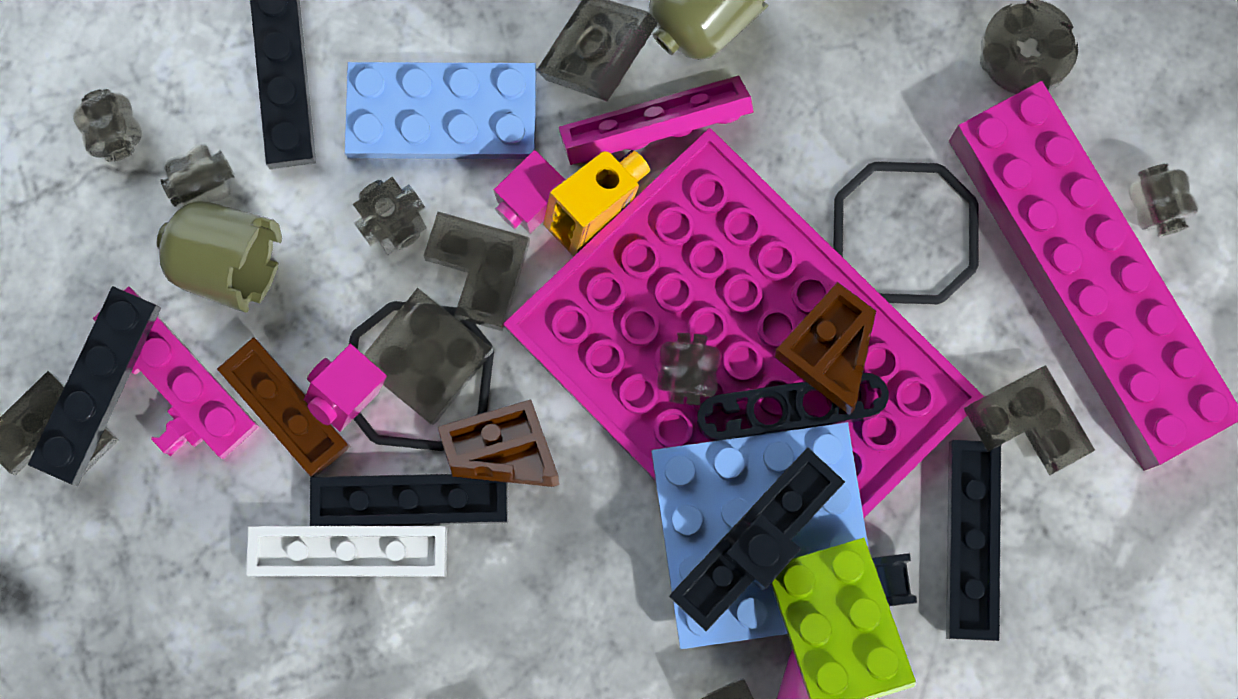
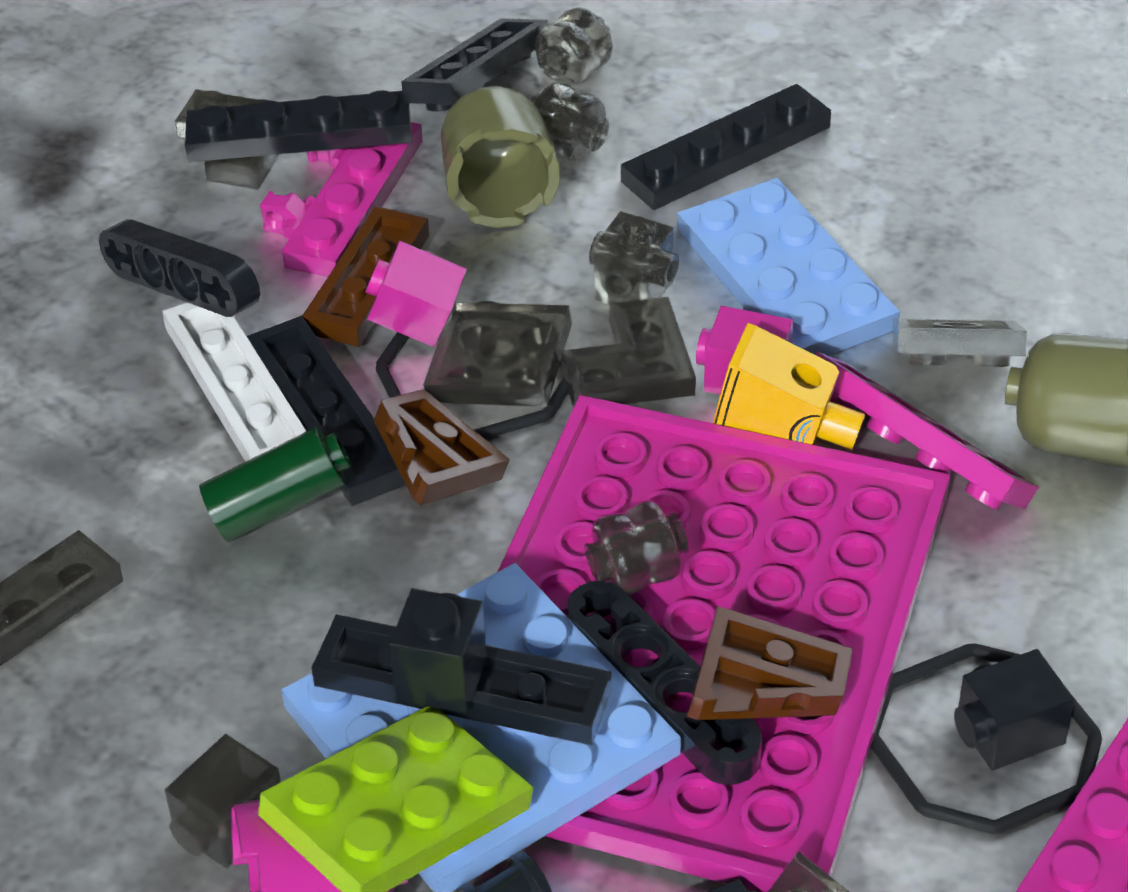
camera: 60 degrees right, 35 degrees down
none -> black beam [99,219,260,317]
none -> dark green brick [199,426,352,542]
none -> black plate [401,18,550,112]
none -> black brick [954,648,1075,771]

